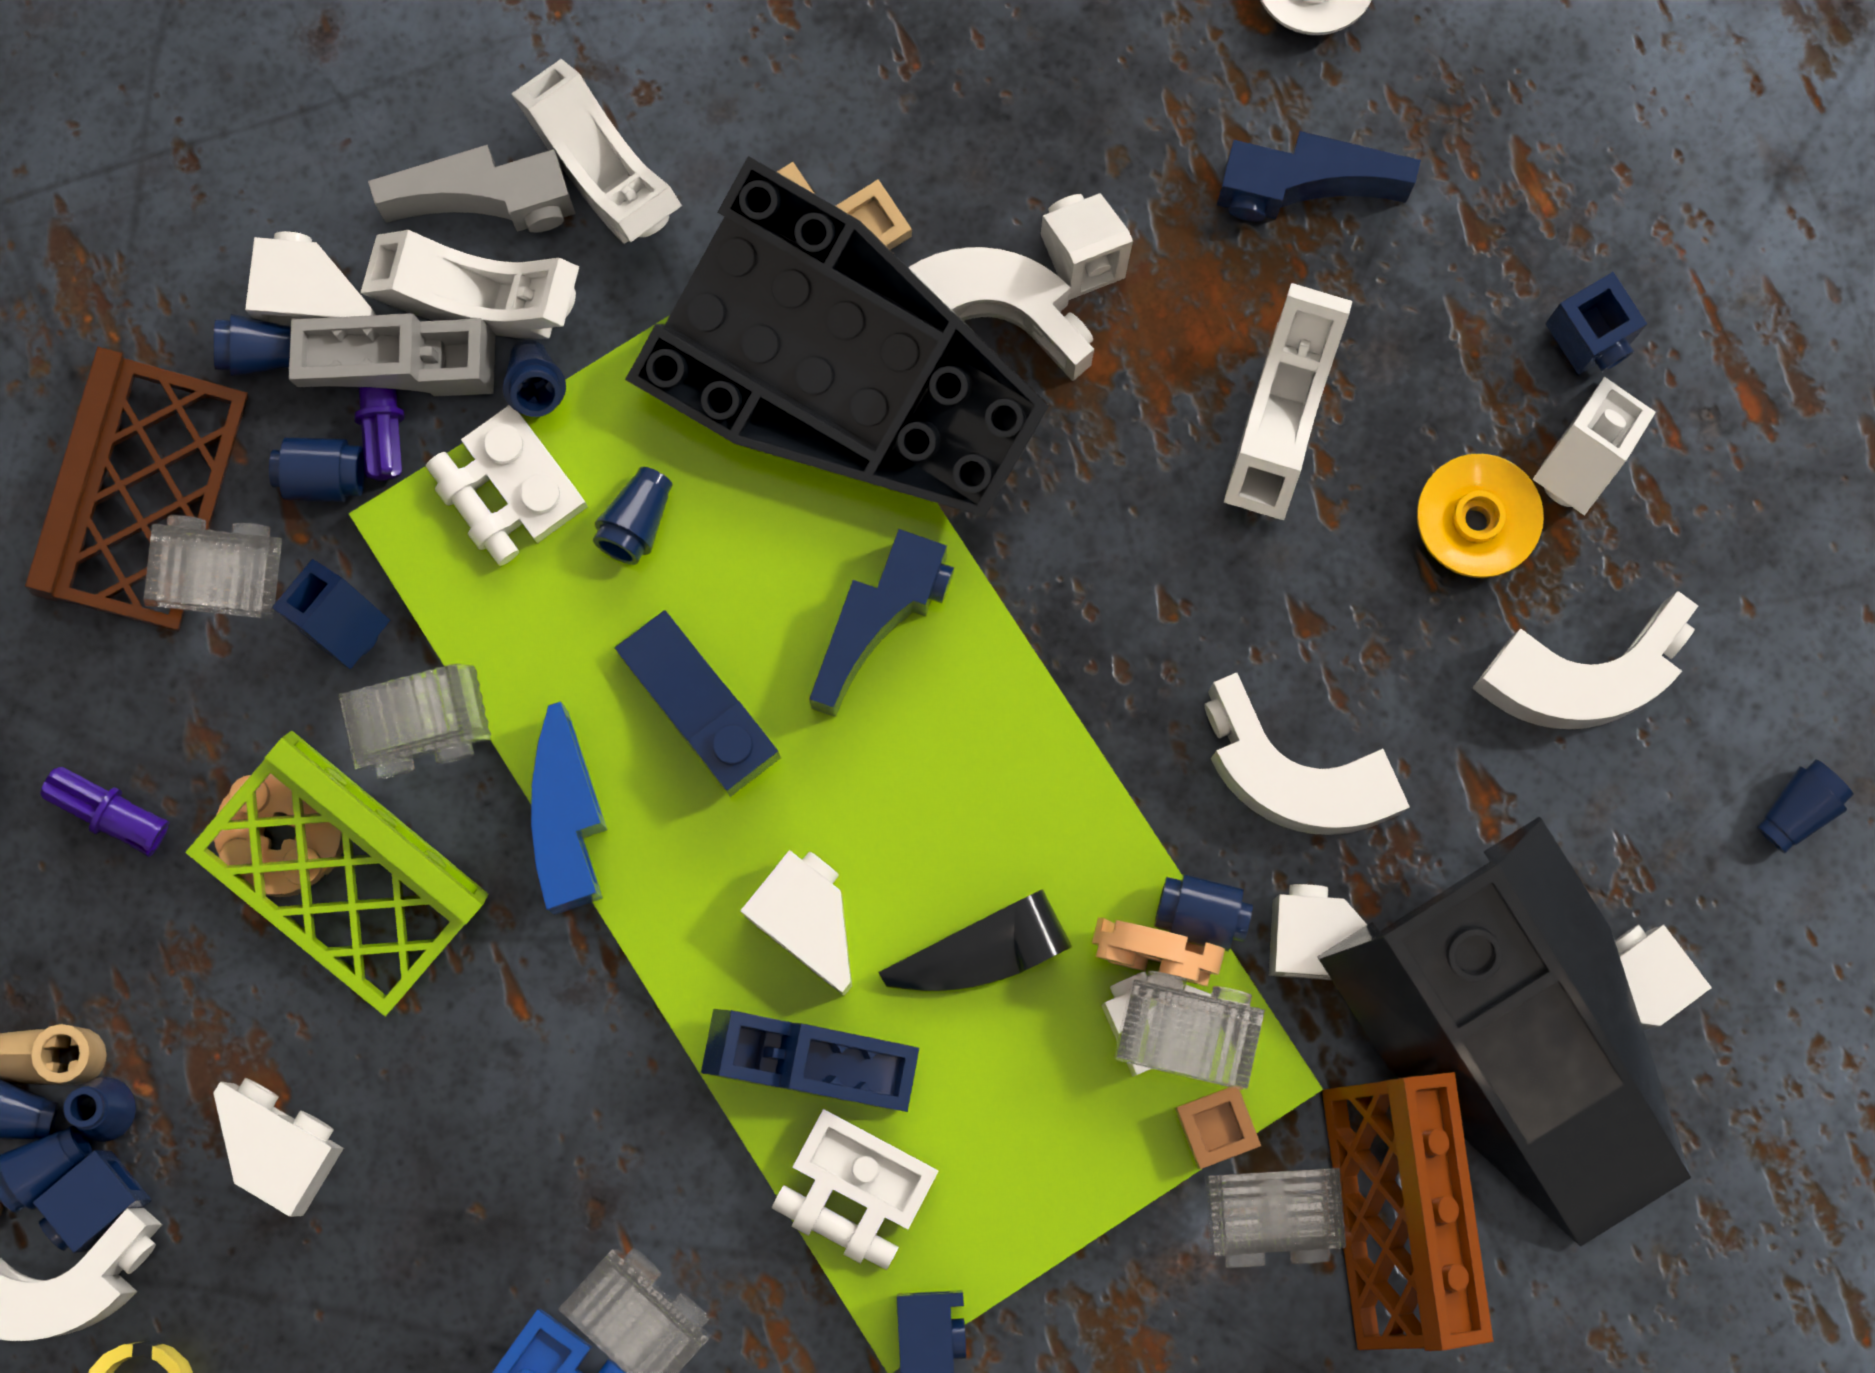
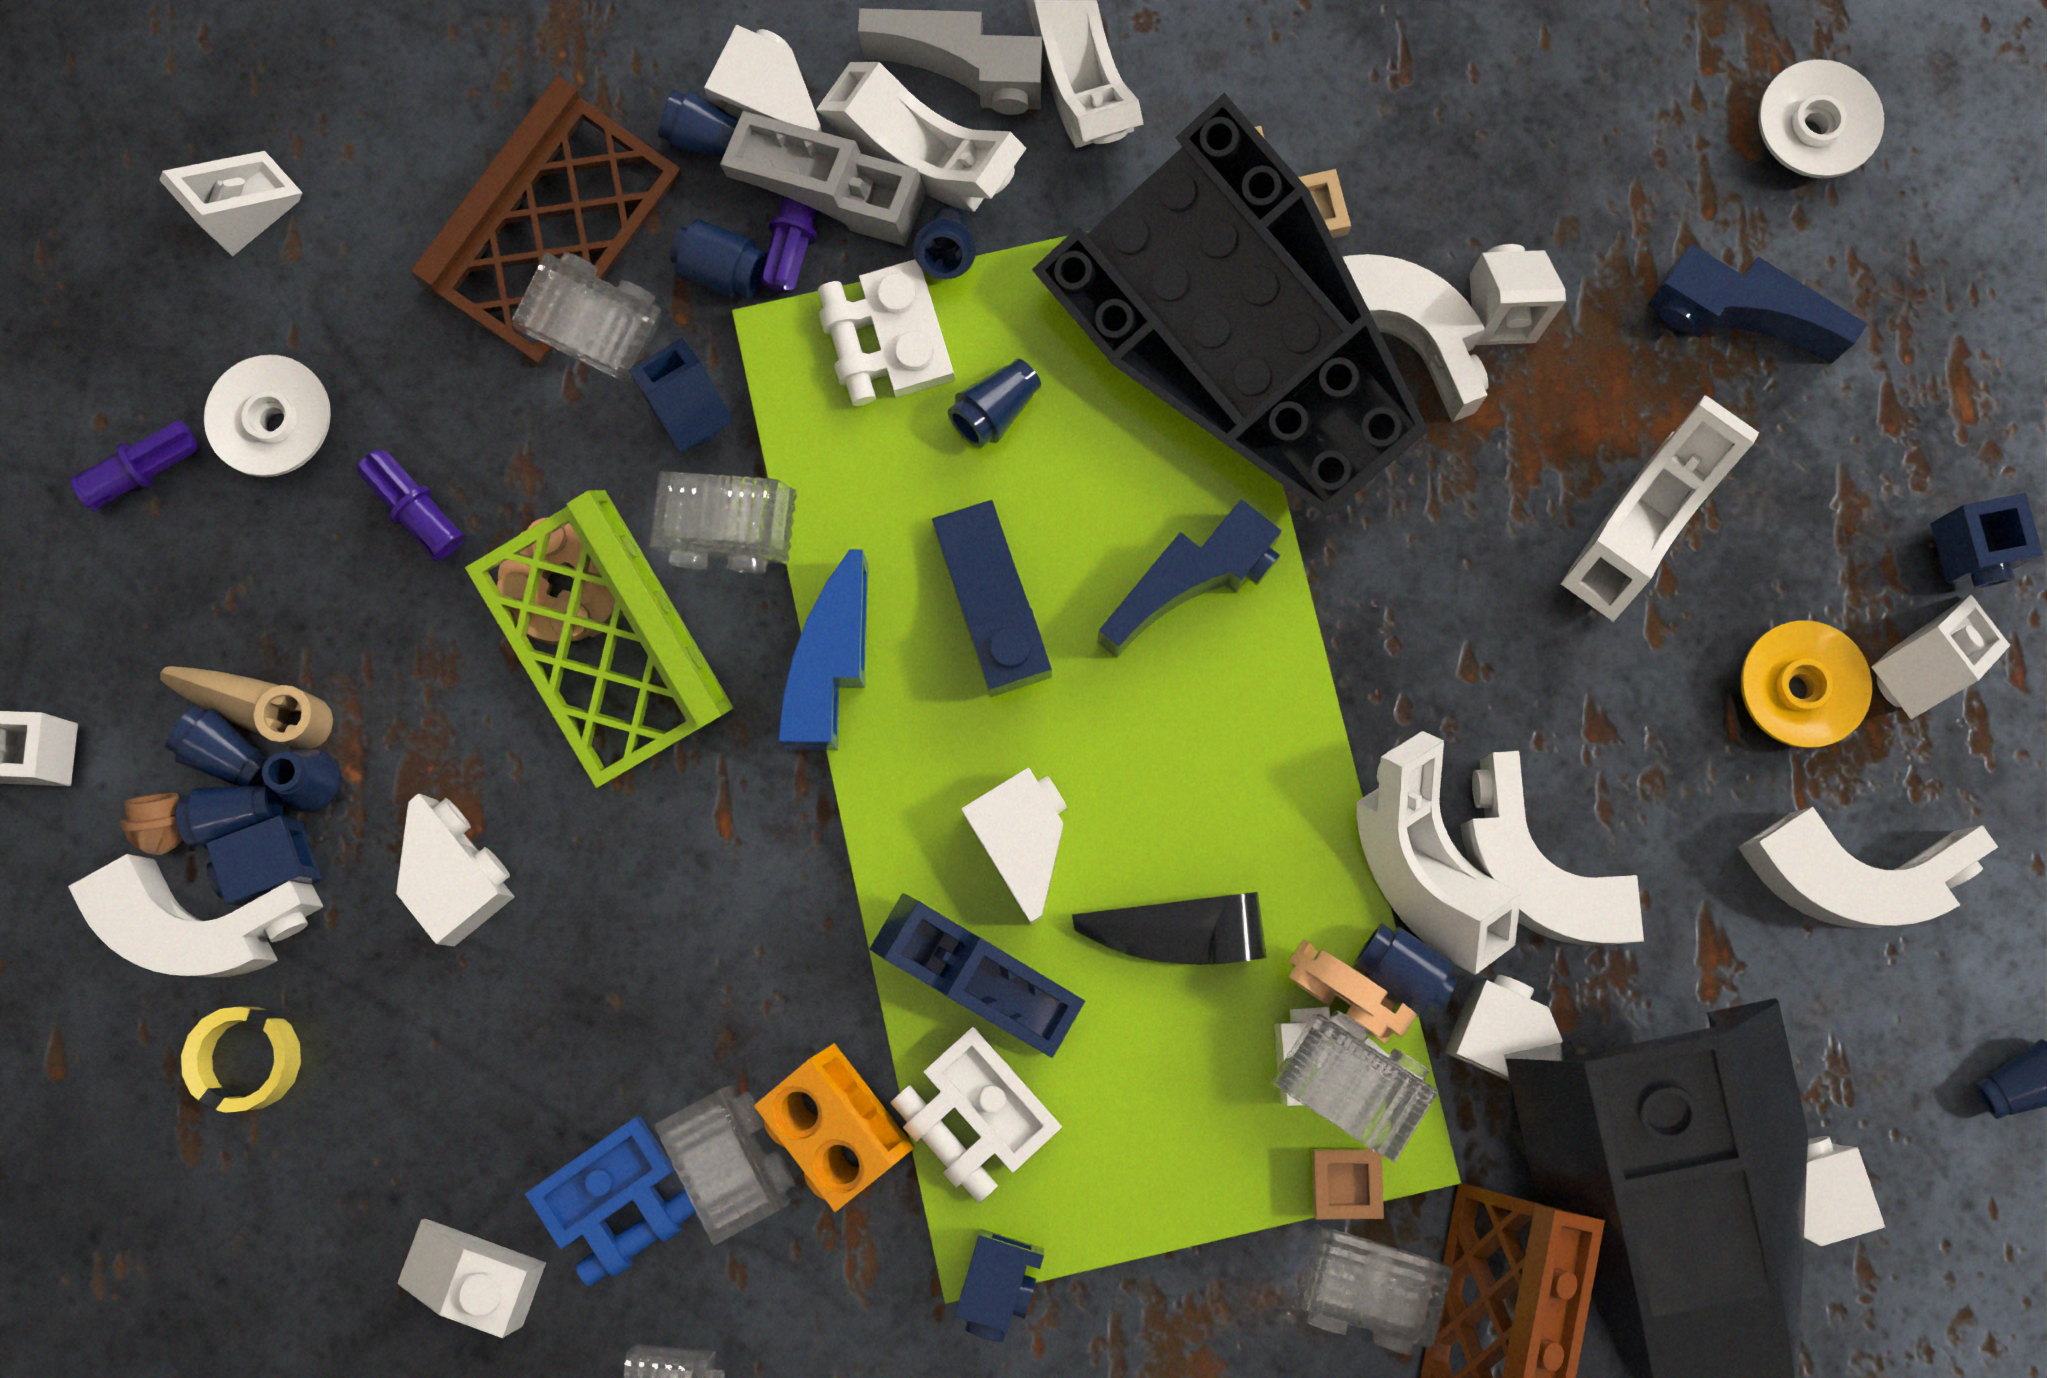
camera: 25 degrees right, 0 degrees up
none -> light orange brick [754,1043,915,1212]
none -> white arch [1357,731,1521,975]

